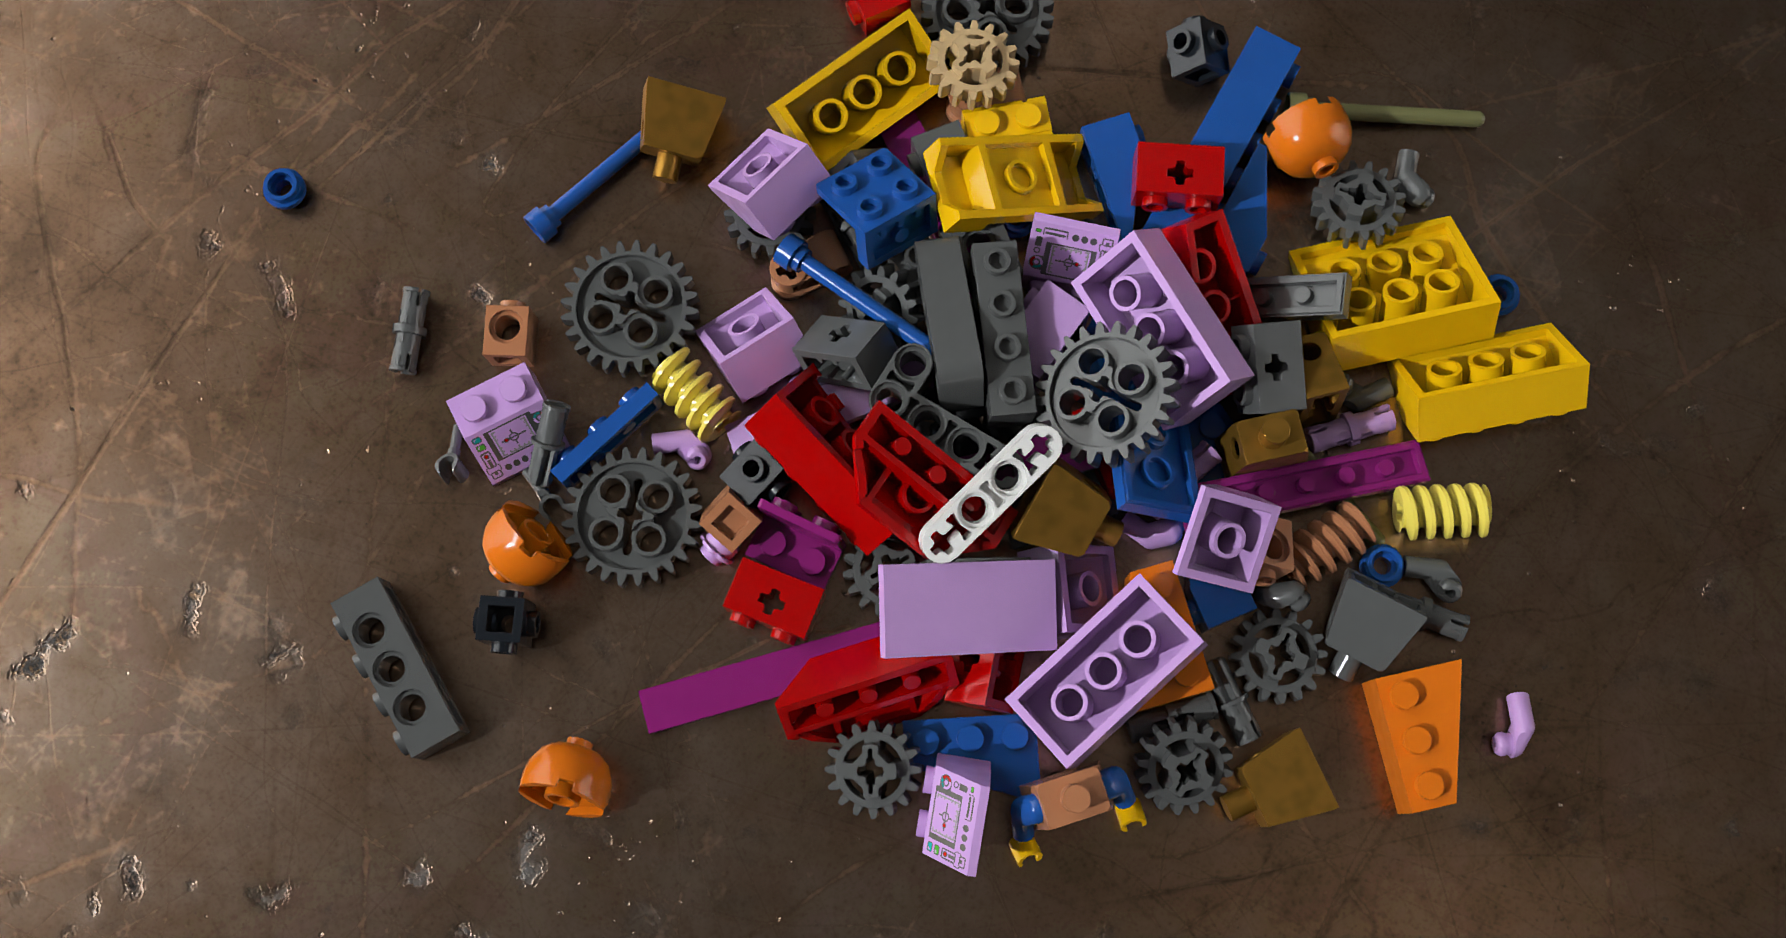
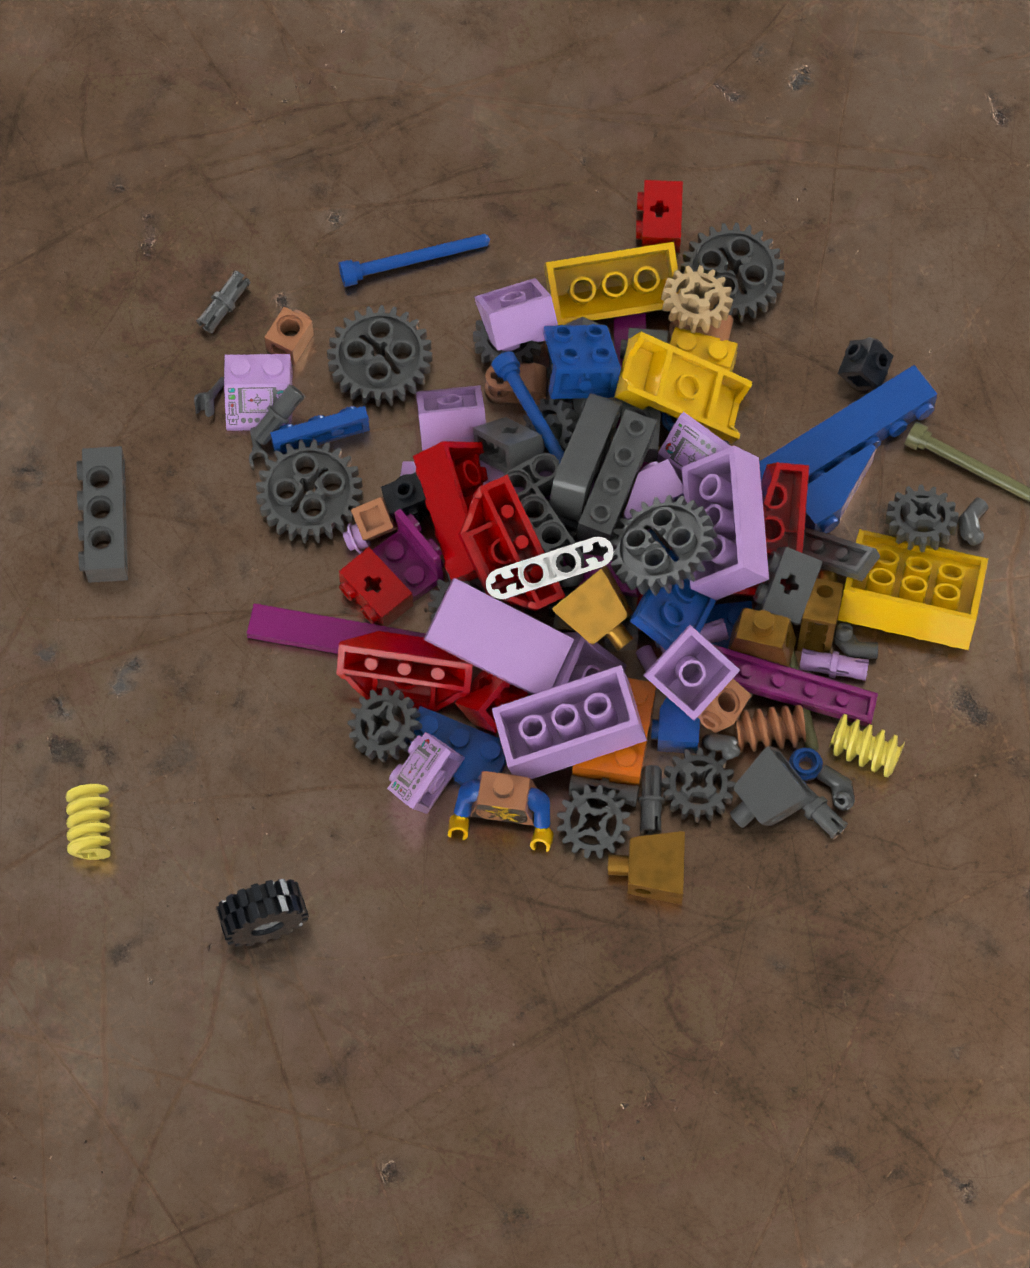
camera: 25 degrees right, 10 degrees down
blue plate [263,168,306,210] -> none
black brick [473,590,541,655] -> none
orange cylinder [482,500,572,587] -> none
orange cylinder [518,737,612,818] -> none
pearl gold torso [640,76,726,184] -> none
light yellow piece [651,347,741,443] -> none
lavender arm [651,429,712,470] -> none
blue slope [1080,112,1146,243] -> none
red brick [1131,141,1225,215] -> none
orange cylinder [1263,96,1352,179] -> none
orange wedge [1362,659,1462,814] -> none
yellow slope [1387,323,1590,443] -> none
blue plate [1487,274,1520,317] -> none
lavender arm [1492,692,1535,758] -> none

